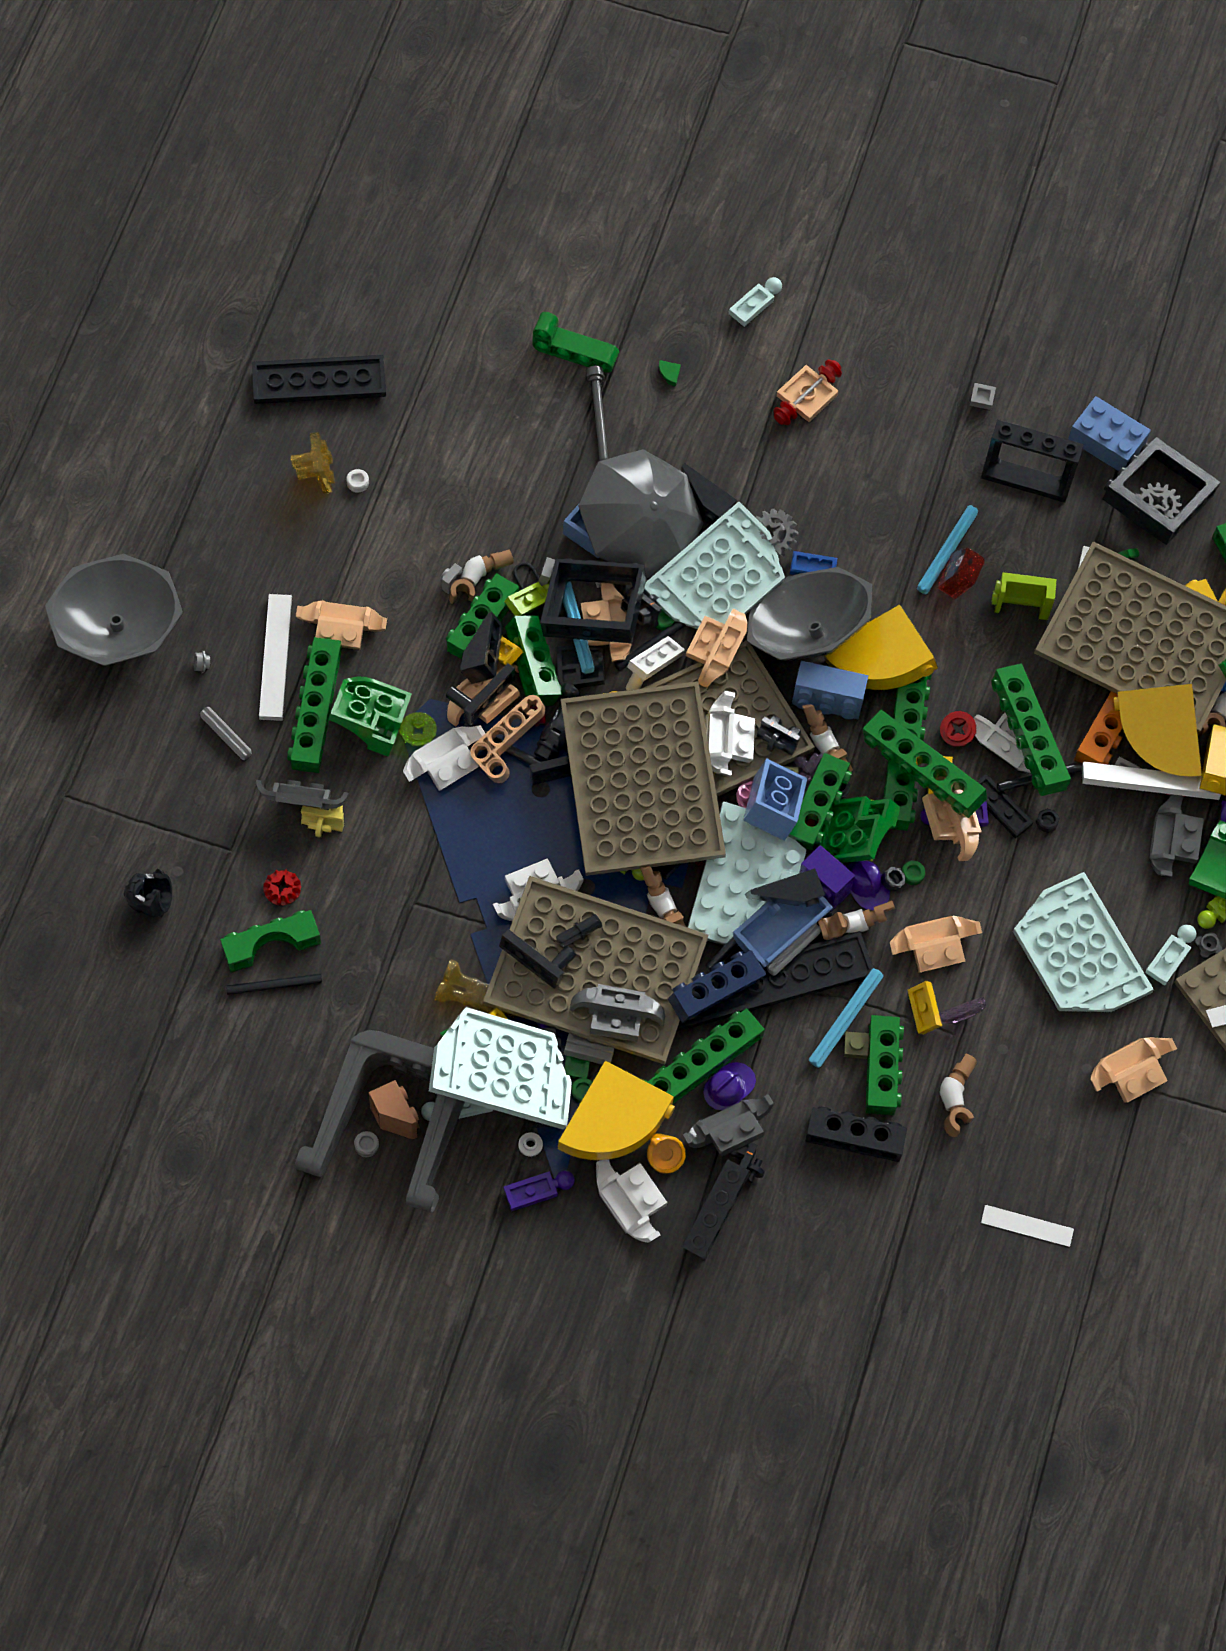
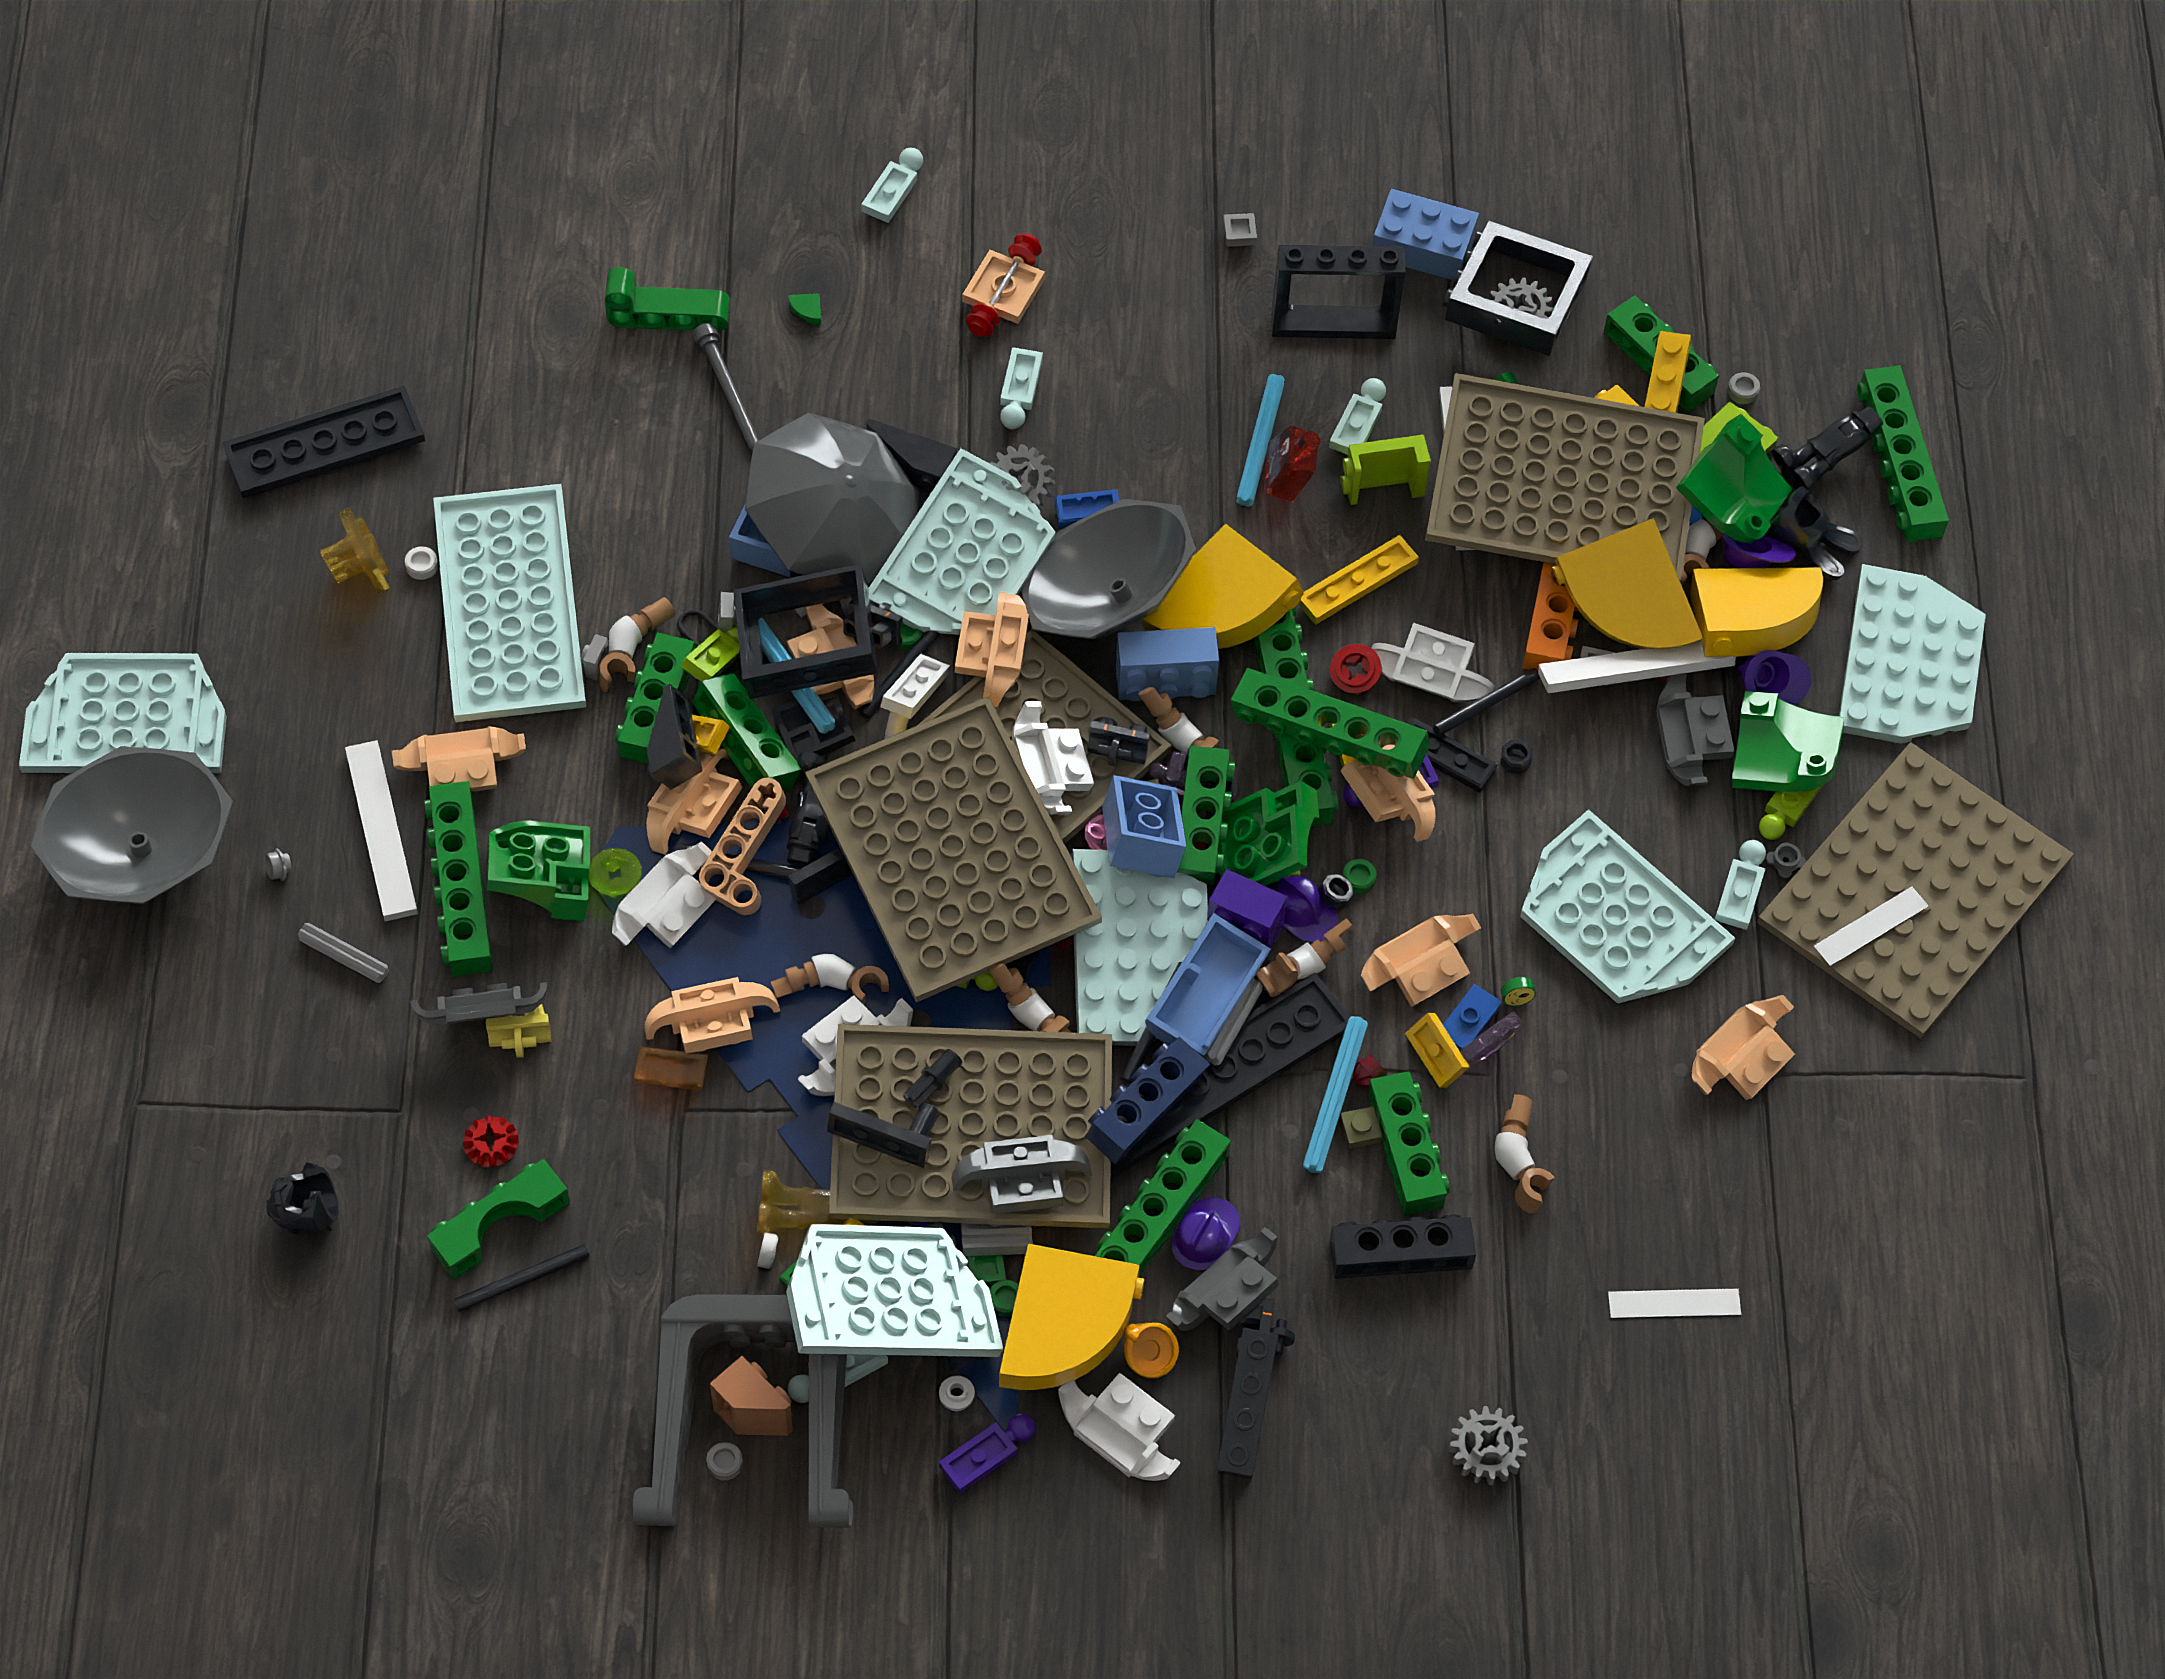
camera: 15 degrees left, 5 degrees down
black piece [446,663,515,725] -> none
black slope [745,868,825,907] -> none
green brick [991,663,1071,796] -> none
none -> light aqua plate [19,653,227,773]
none -> light aqua plate [433,484,586,722]
none -> clear orange plate [634,1046,708,1091]
none -> light nougat plate [645,977,780,1054]
none -> white tile [757,1232,779,1269]
none -> medium nougat piece [771,954,889,1005]
none -> light aqua plate [1000,347,1043,429]
none -> yellow plate [1298,535,1419,625]
none -> light aqua plate [1329,378,1386,455]
none -> dark red plate [1353,1053,1388,1089]
none -> blue plate [1443,984,1502,1055]
none -> light grey gear [1449,1406,1528,1485]
none -> tile [1500,977,1536,1006]

